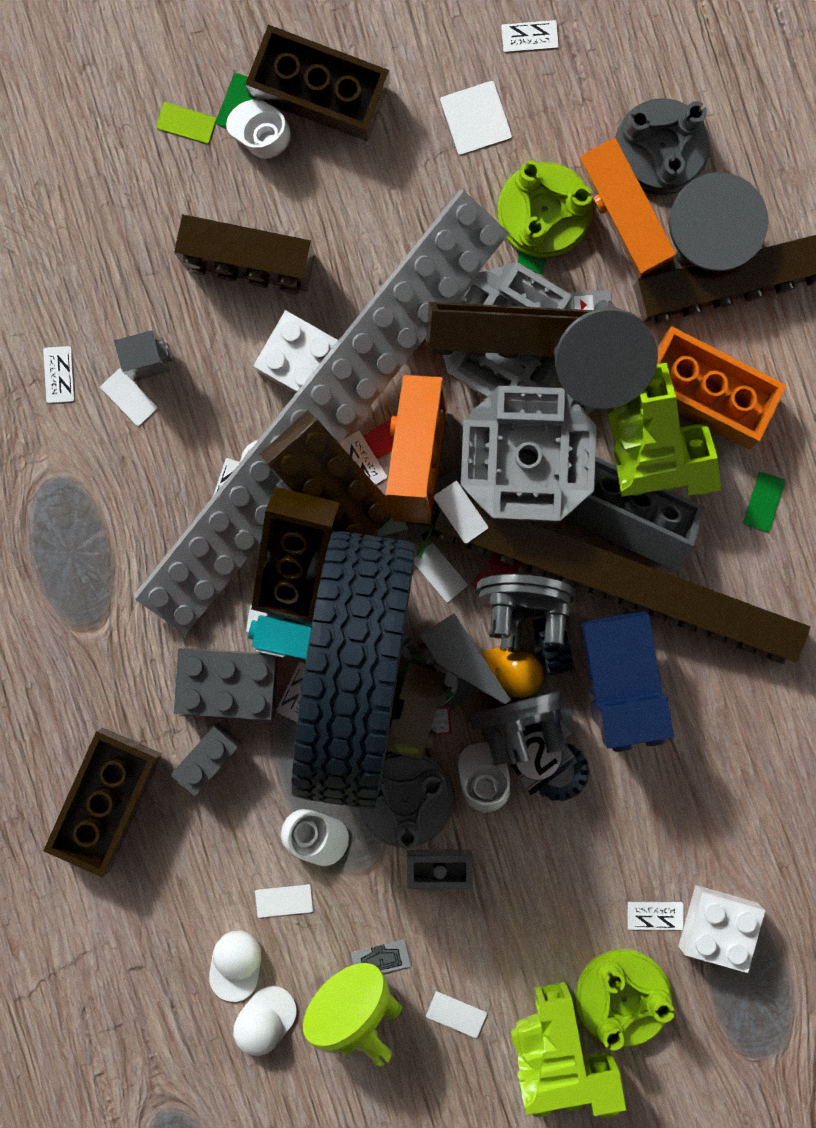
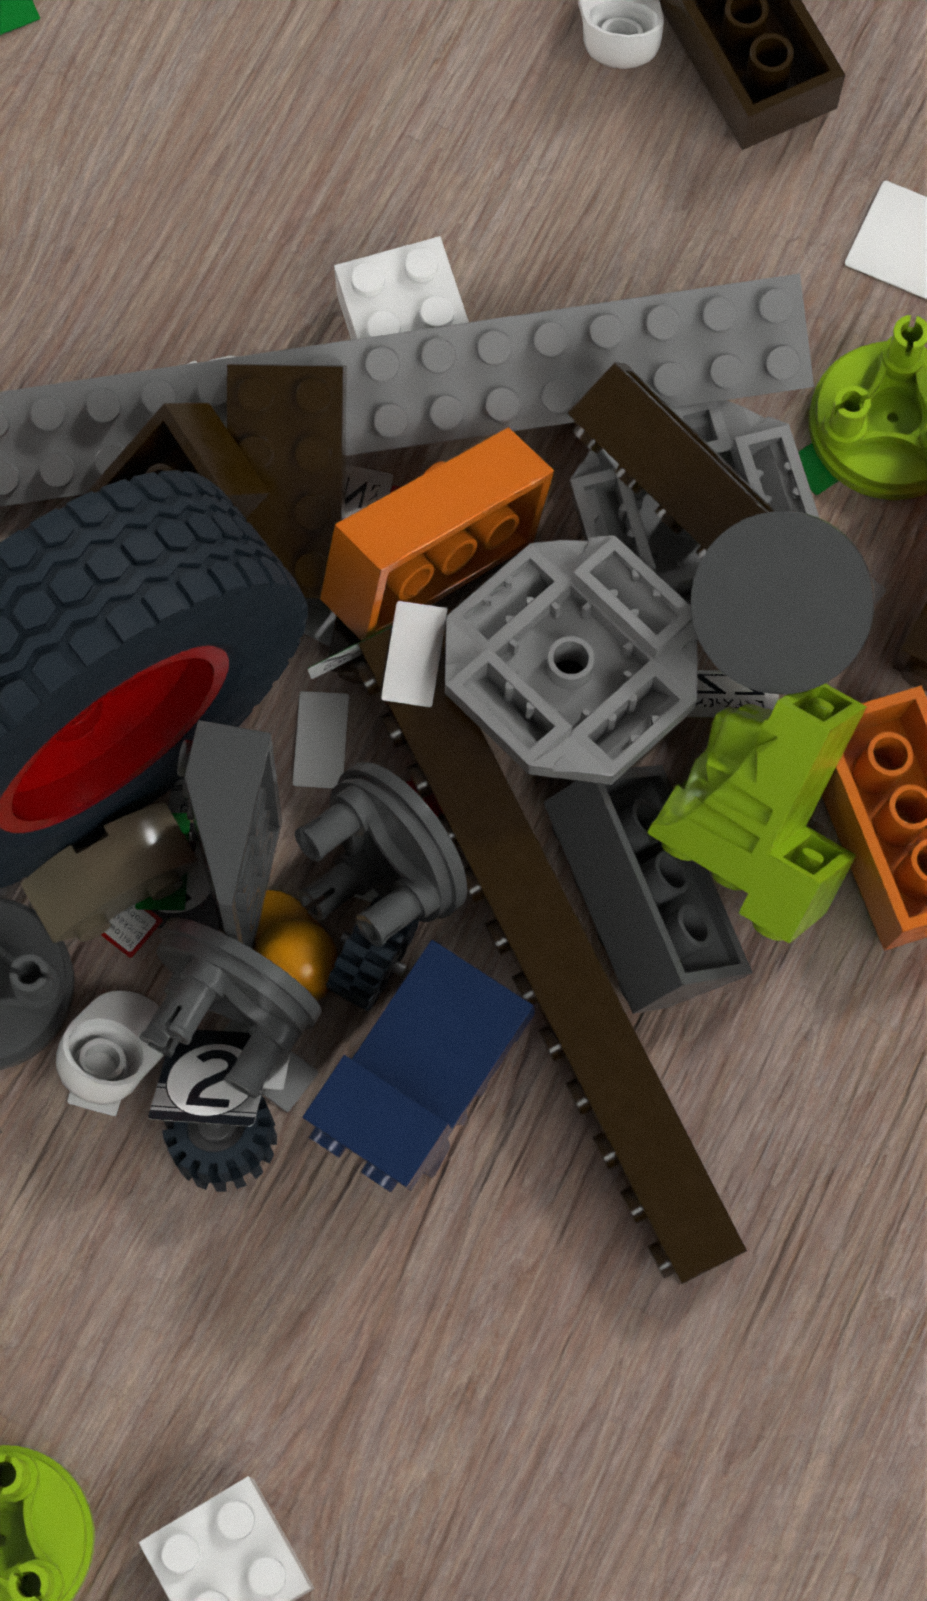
camera: 40 degrees right, 15 degrees down
white sticker [43,346,74,403] -> none
white sticker [100,368,157,426] -> none
dark grey brick [114,330,173,381] -> none
dark brown brick [174,214,315,294] -> none
white sticker [627,902,683,930] -> none
green sticker [743,472,785,532] -> none

